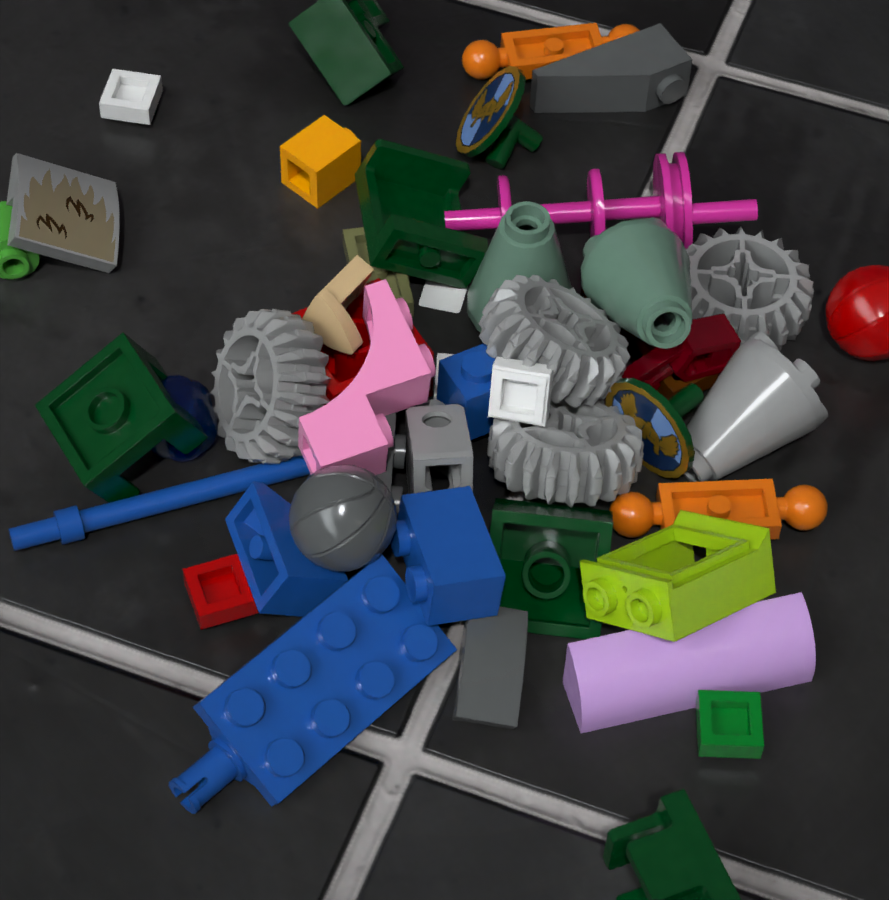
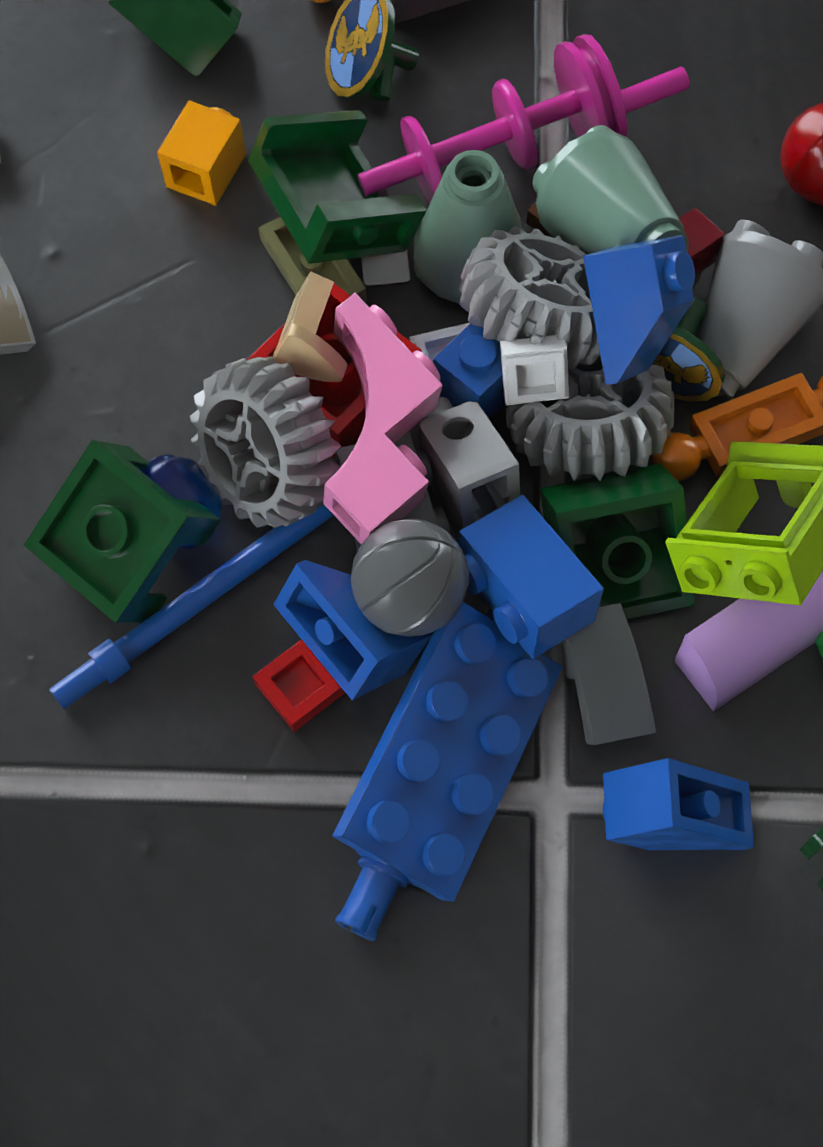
camera: 15 degrees left, 15 degrees up
light grey gear [686,226,814,352] -> none
none -> blue slope [583,235,695,385]
none -> blue slope [603,758,754,850]

